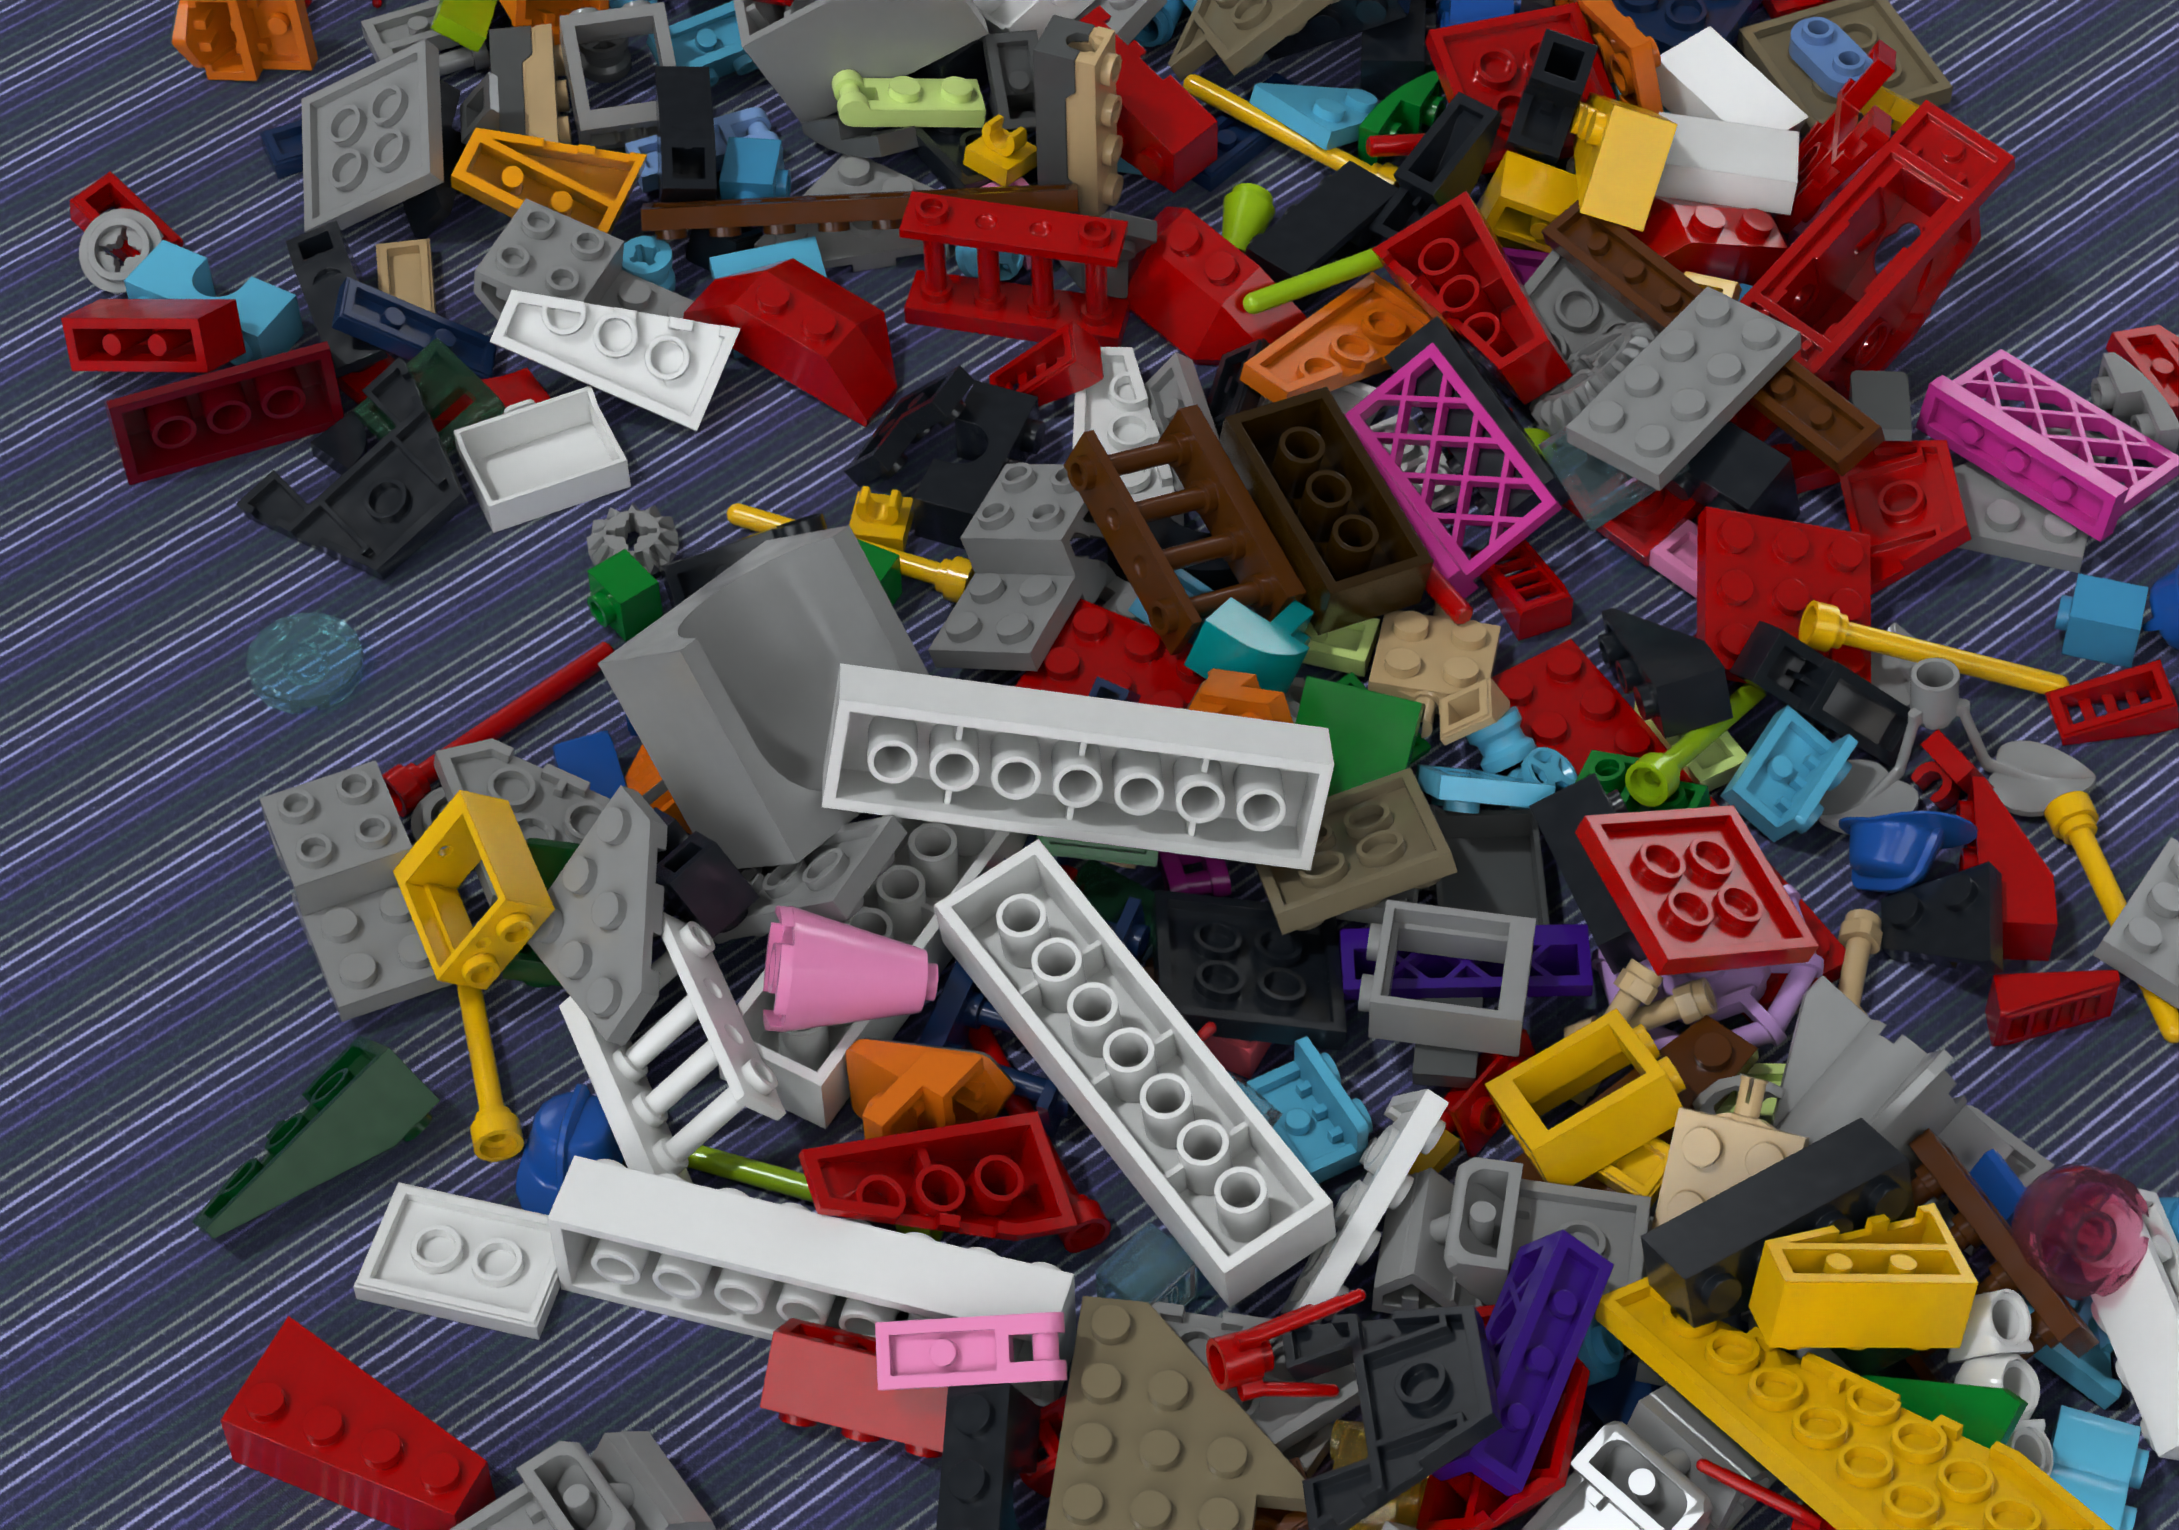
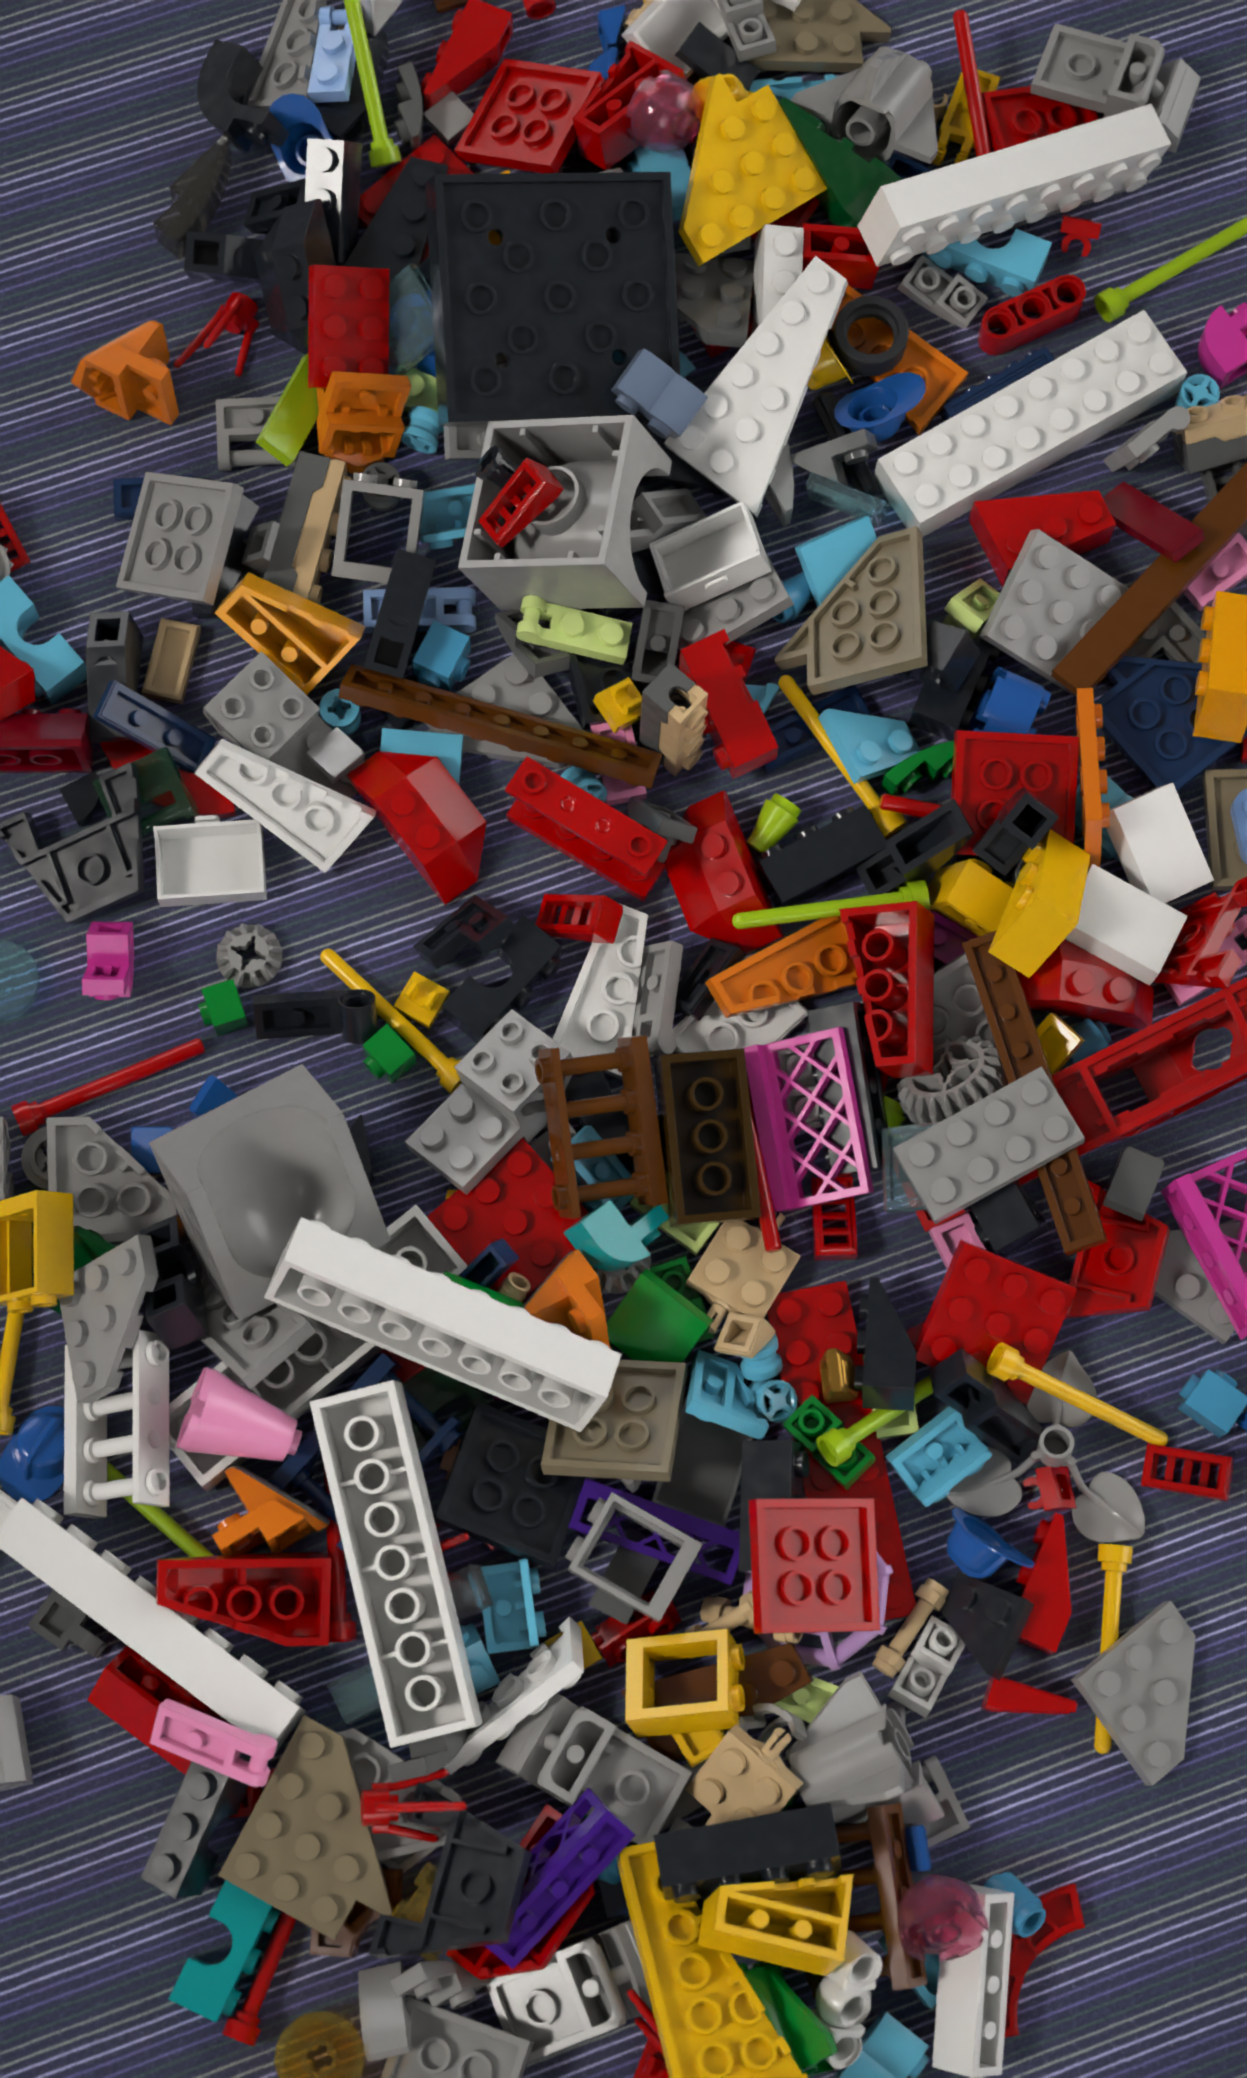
camera: 15 degrees right, 25 degrees up
none -> dark grey plate [27,1590,108,1659]
none -> dark pink brick [82,922,134,1000]
none -> flat silver slope [306,727,365,784]
none -> dark grey slope [388,1729,469,1783]
none -> pearl gold slope [819,1348,858,1404]
none -> white slope [888,1615,965,1718]

